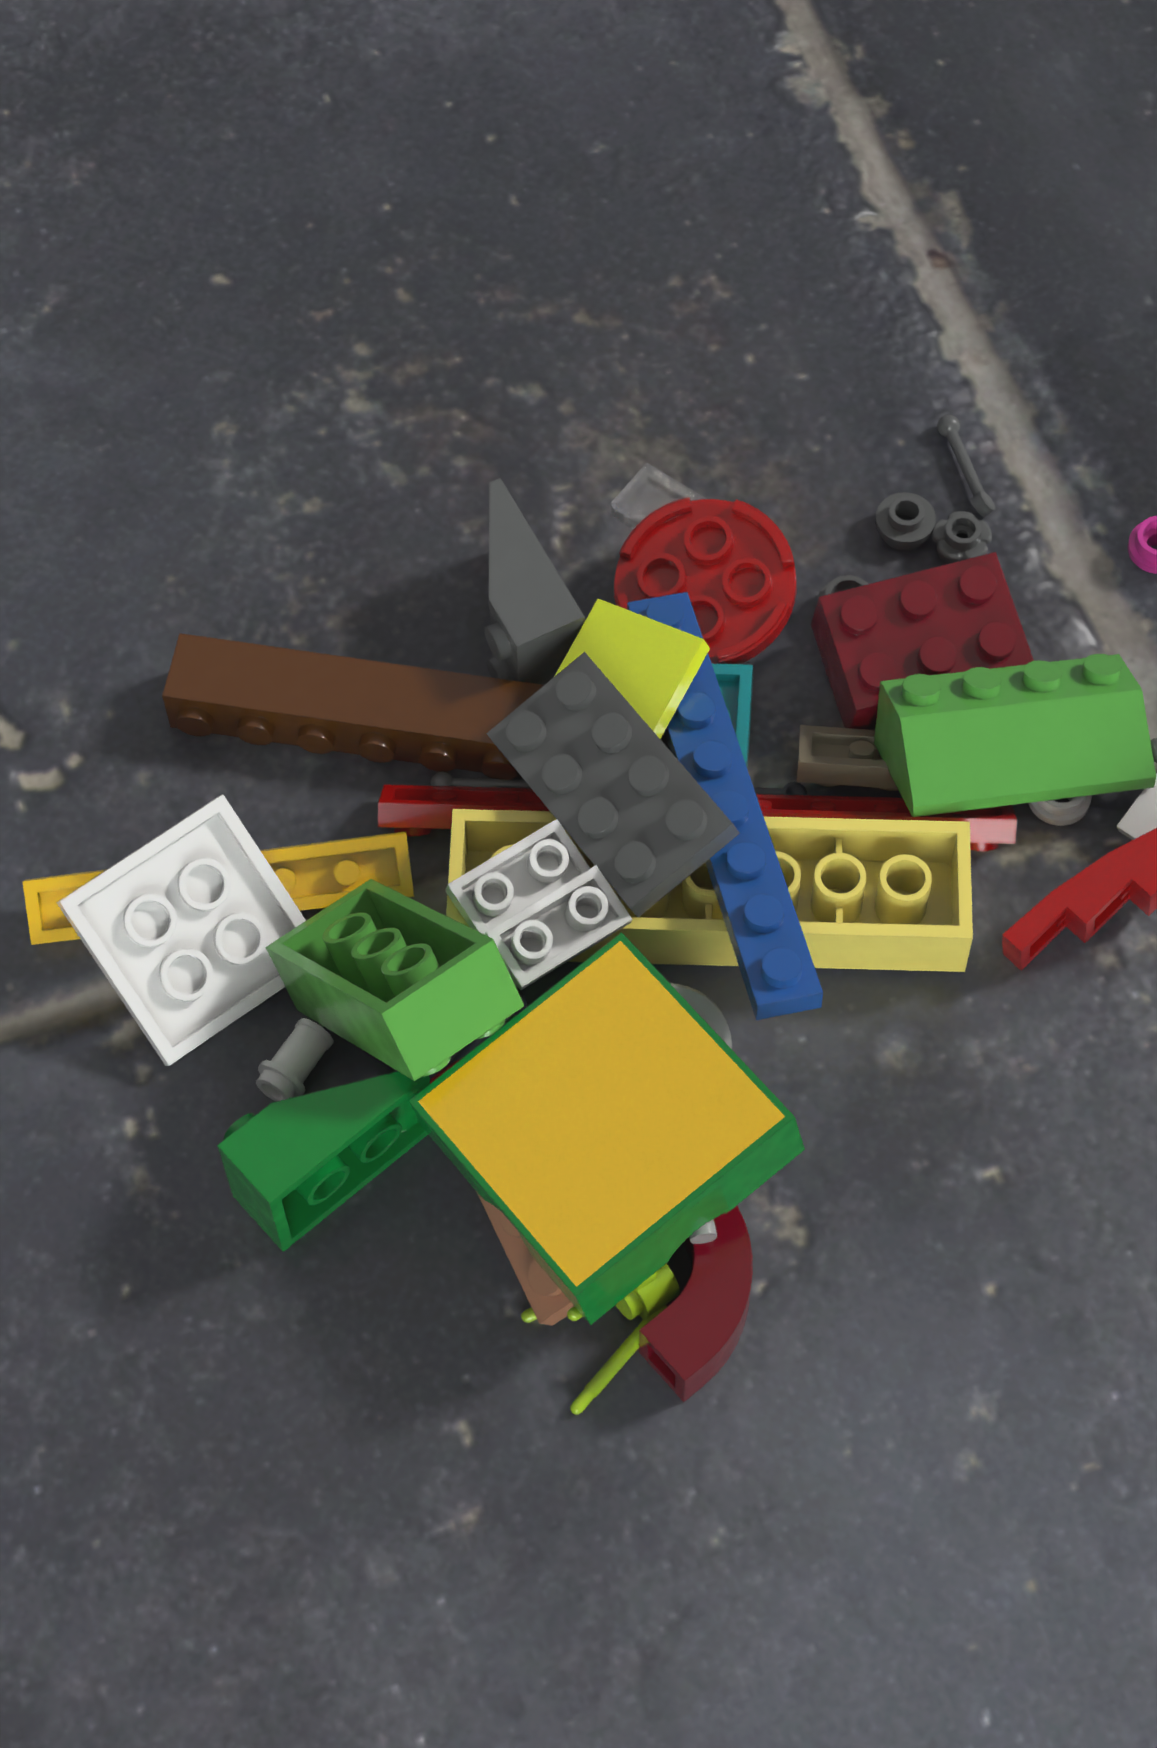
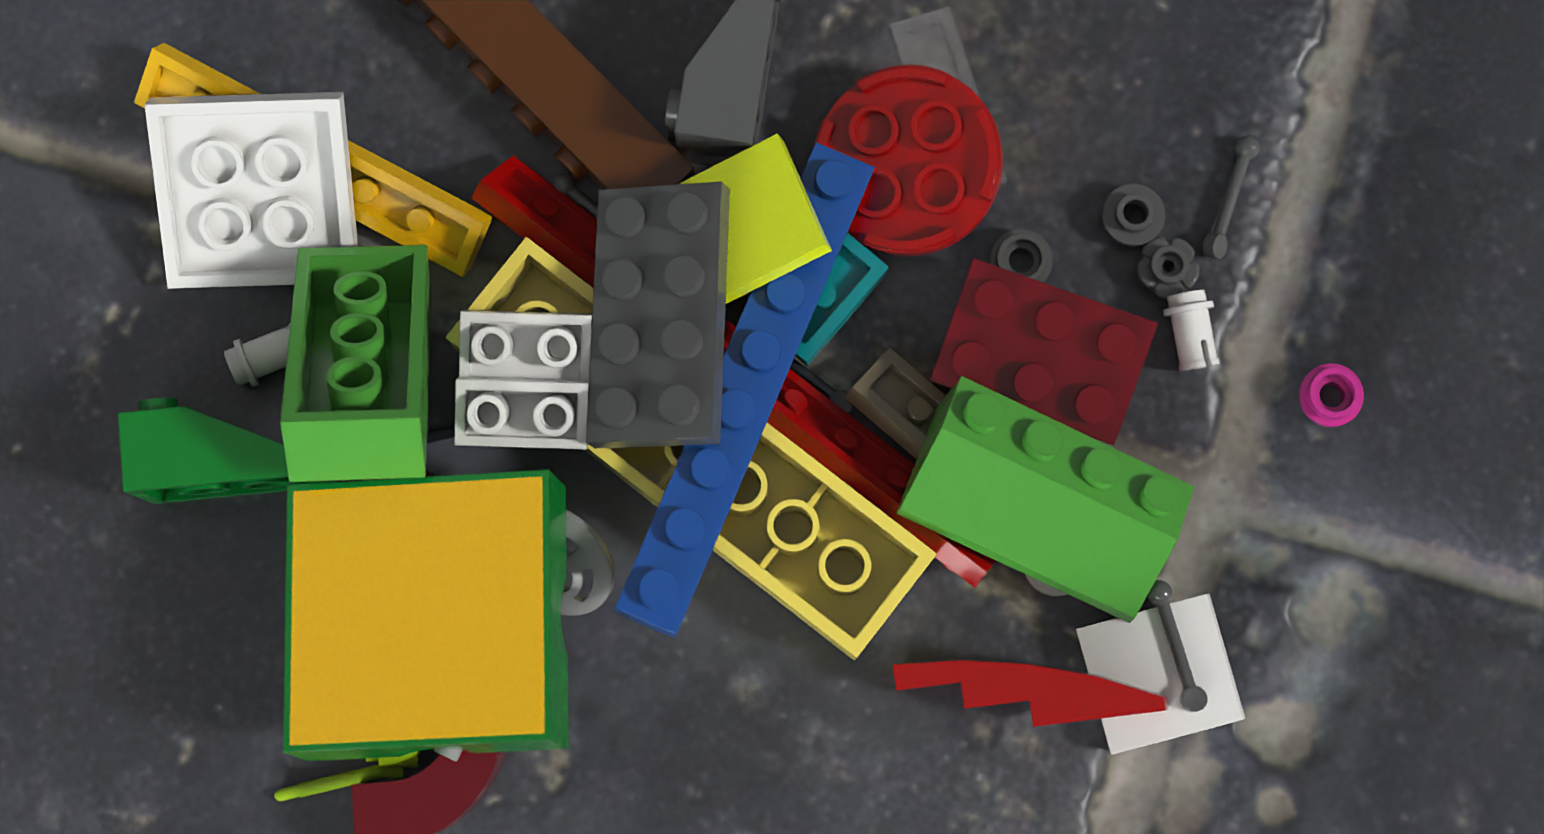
camera: 35 degrees right, 20 degrees up
none -> white pin [1163,290,1220,372]

